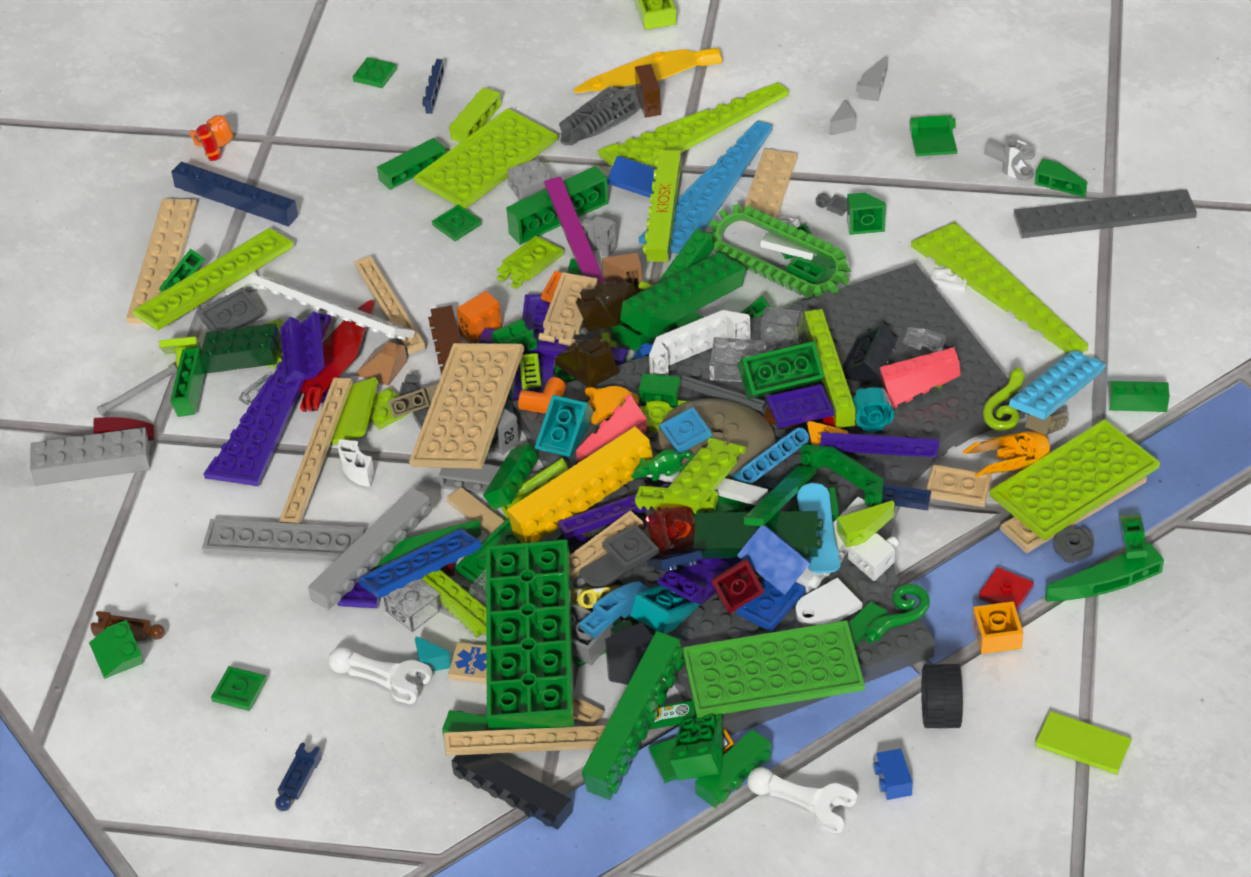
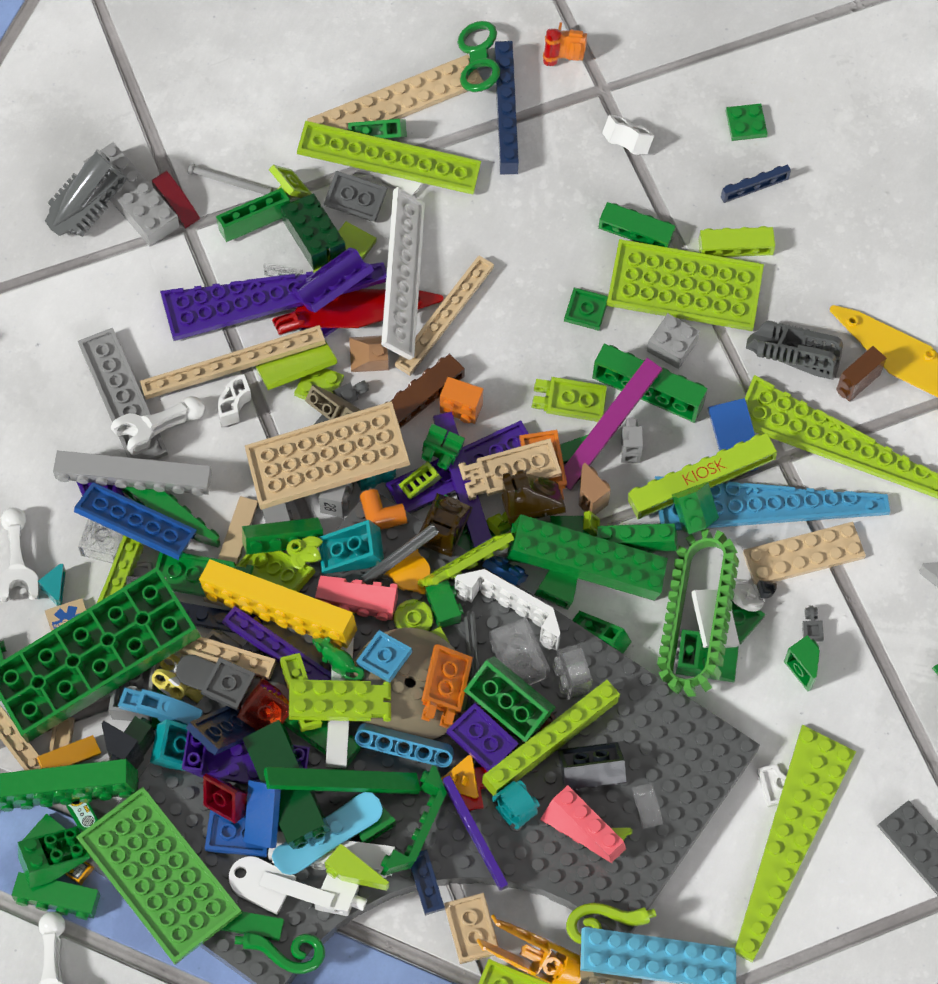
camera: 55 degrees right, 20 degrees up
none -> light orange tile [37,735,101,769]
none -> dark grey connector [45,149,127,237]
none -> white piece [111,396,205,455]
none -> white sticker [259,871,335,909]
none -> lime plate [286,536,323,570]
none -> dark grey axle [357,524,439,585]
none -> lime hinge [418,533,515,587]
none -> orange tile [421,644,473,728]
none -> green bar [457,21,500,93]
none -> white brick [602,115,654,155]
none -> green slope [672,482,719,534]
none -> black tile [757,580,777,599]

